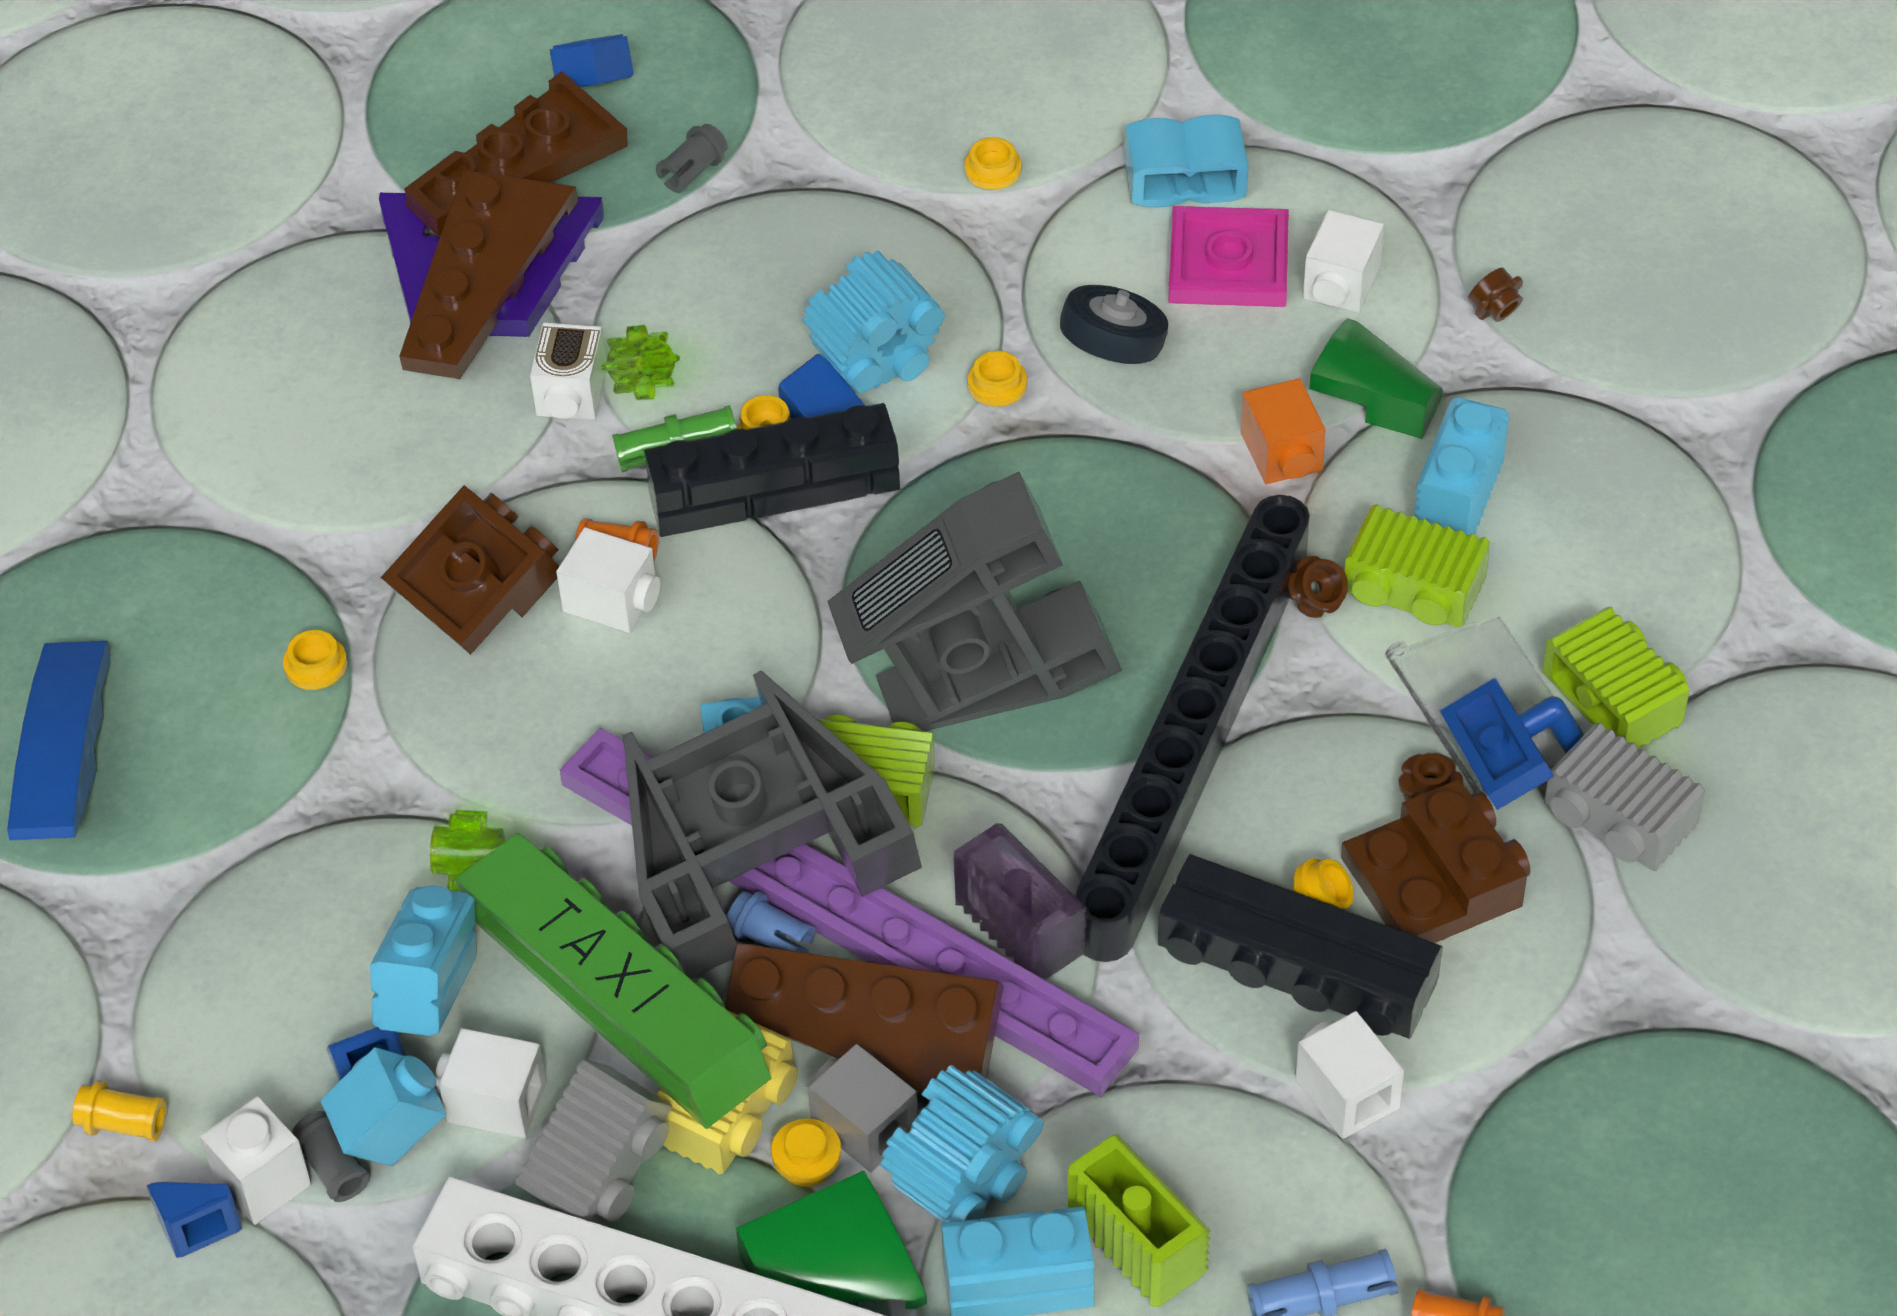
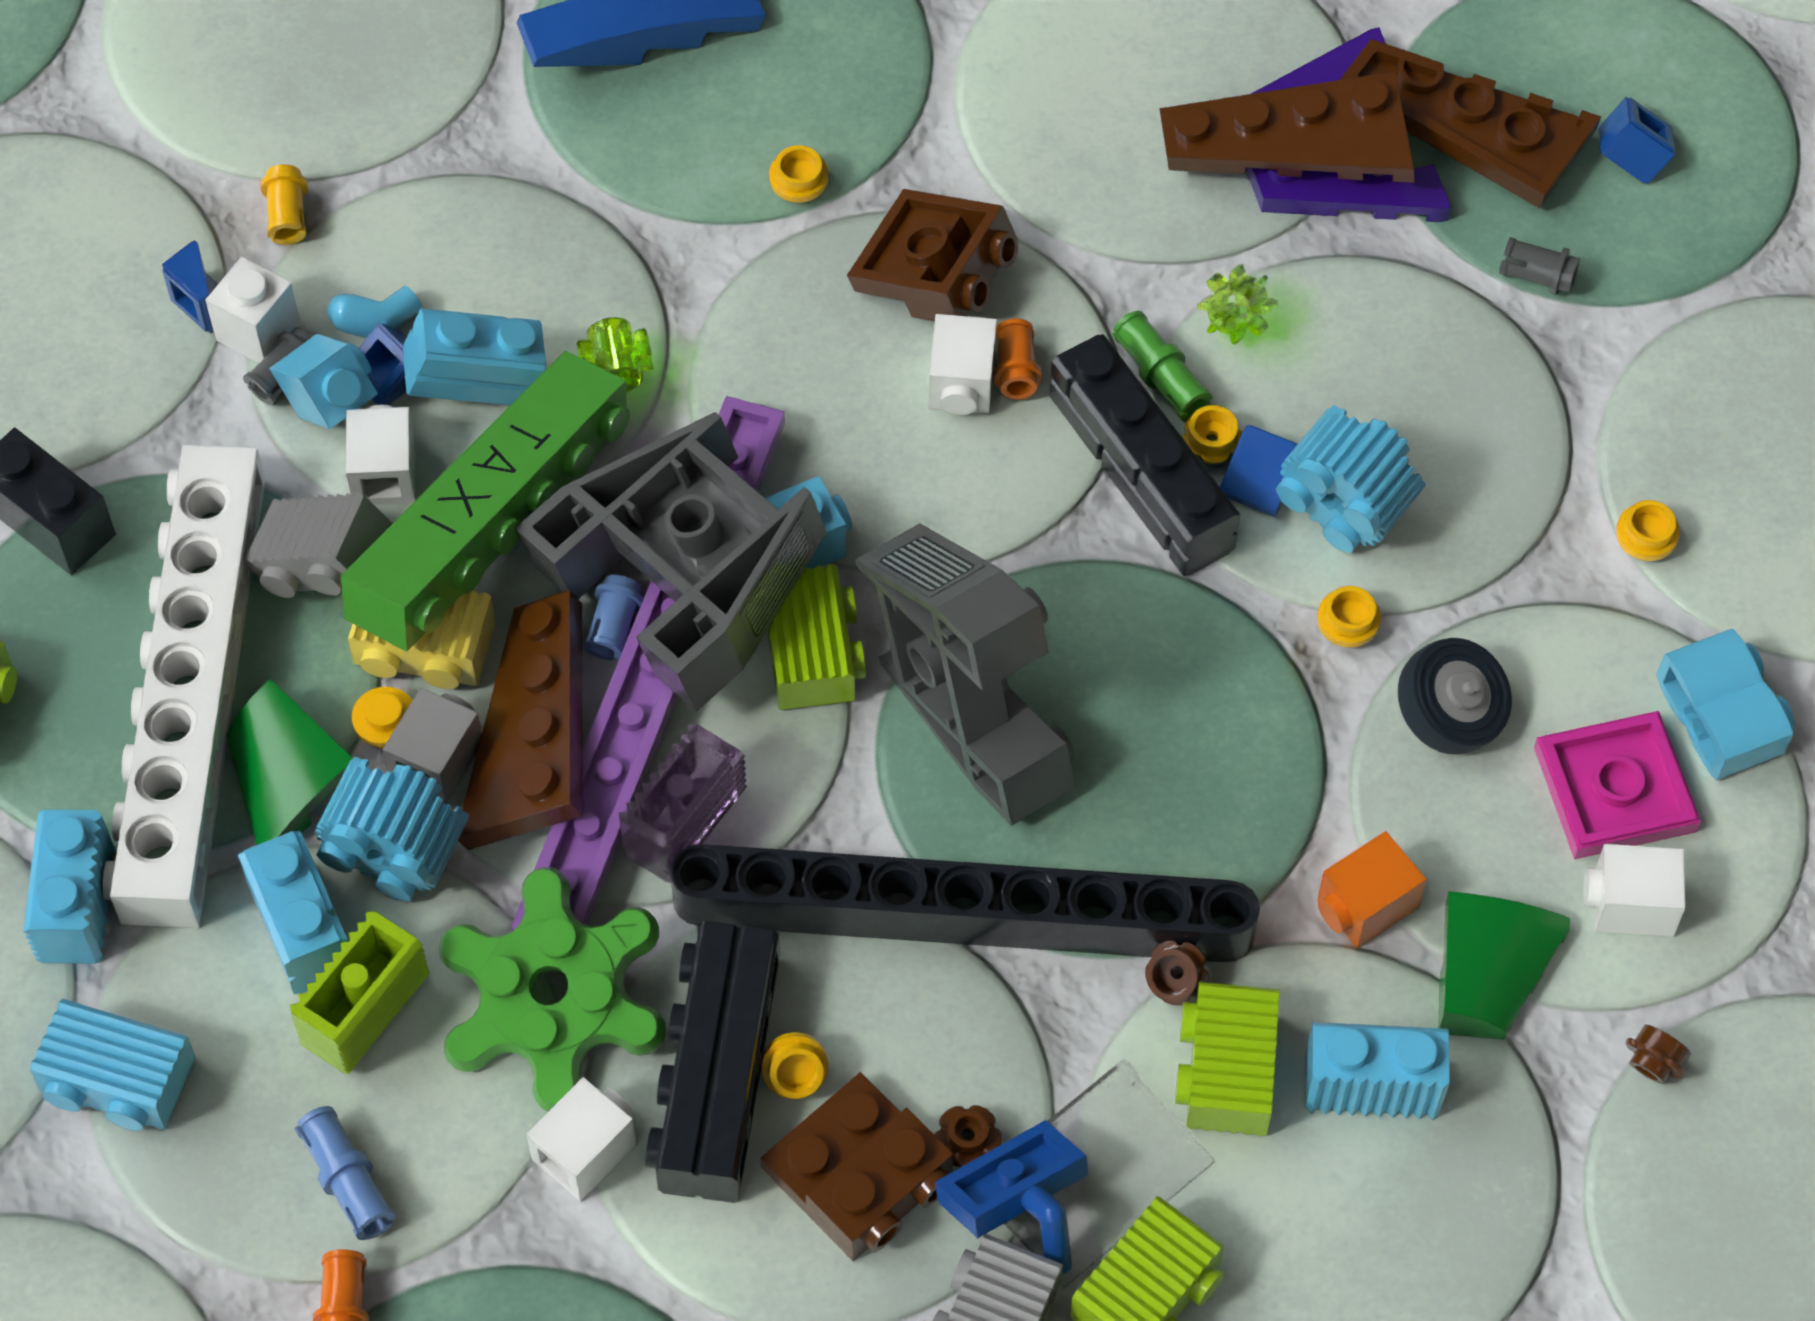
camera: 70 degrees right, 10 degrees up
white brick [530,323,607,420] -> none
none -> medium azure arm [327,286,422,338]
none -> bright green plate [438,867,666,1112]

